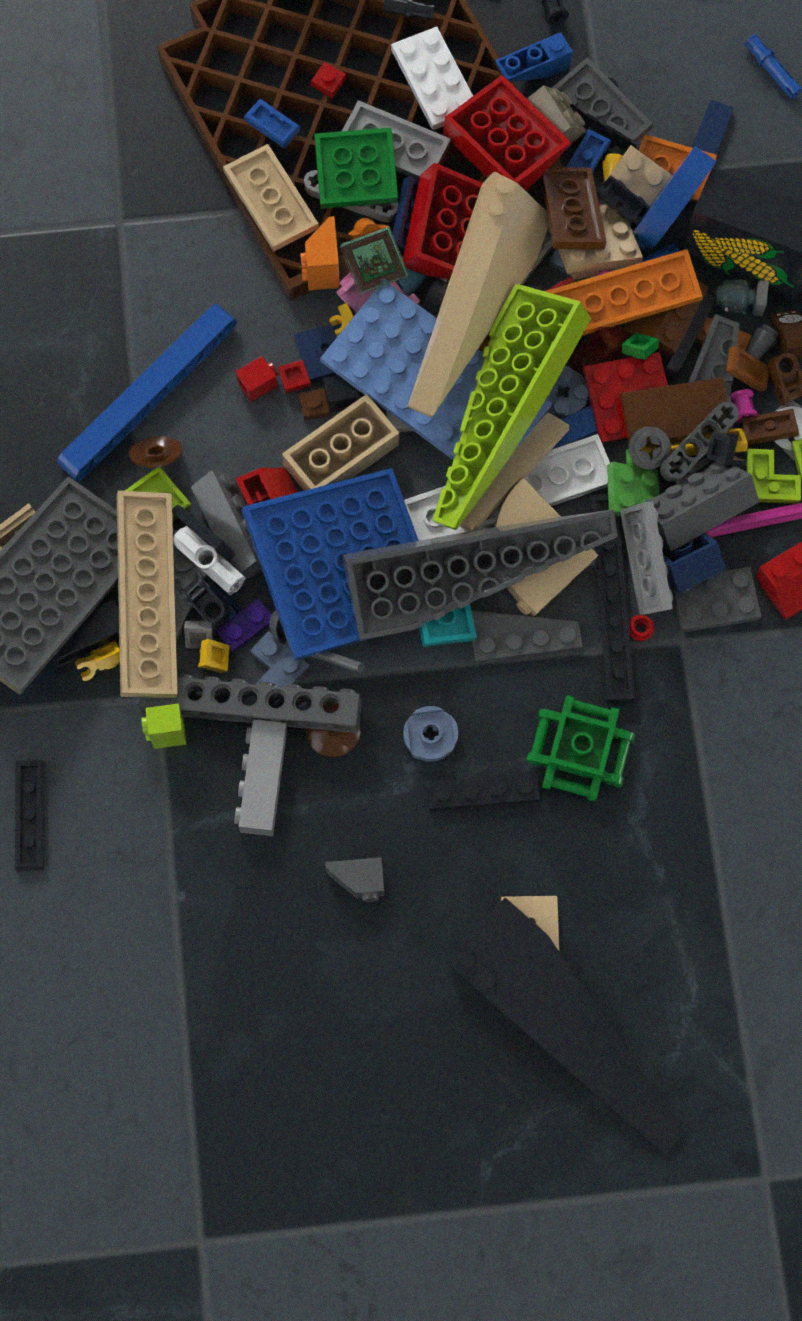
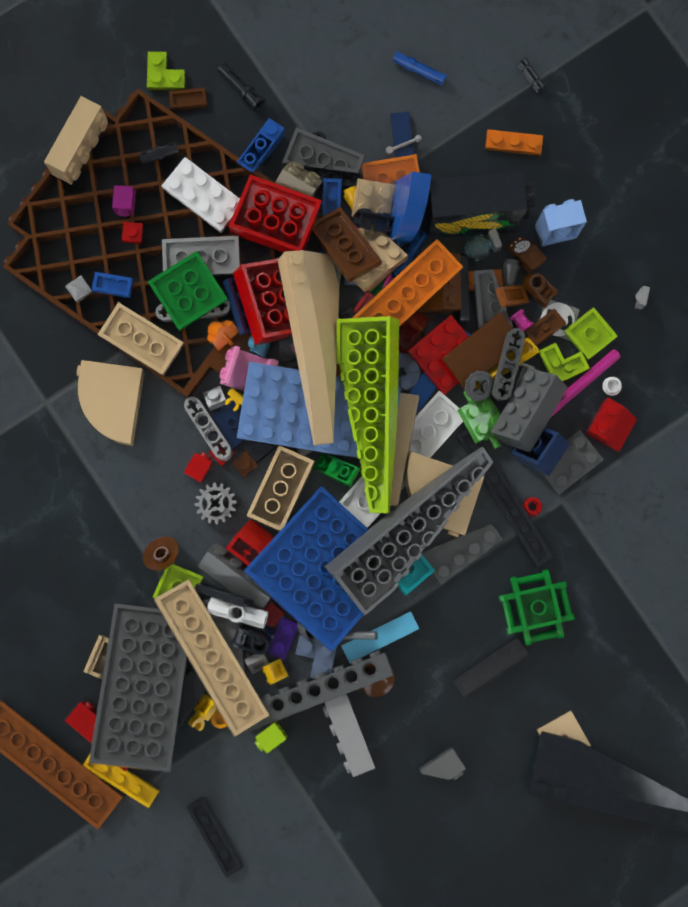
camera: 30 degrees left, 10 degrees up
blue beam [57,304,237,481] -> none
orange slope [300,217,340,290] -> none
tile [340,227,409,295] -> none
sand blue plate [403,706,458,762] -> none
light grey plate [620,501,673,615] -> none
green plate [622,333,659,360] -> none
black panel [706,432,747,466] -> none
none -> light grey tile [65,276,92,303]
none -> tan brick [77,360,145,446]
none -> magenta brick [112,185,136,217]
none -> light grey beam [184,397,233,461]
none -> light grey gear [195,483,237,525]
none -> light grey plate [203,386,226,411]
none -> light orange tile [211,709,227,729]
none -> red tile [263,601,285,628]
none -> green slope [313,453,360,488]
none -> medium azure tile [341,611,419,663]
none -> light grey hinge [386,135,422,155]

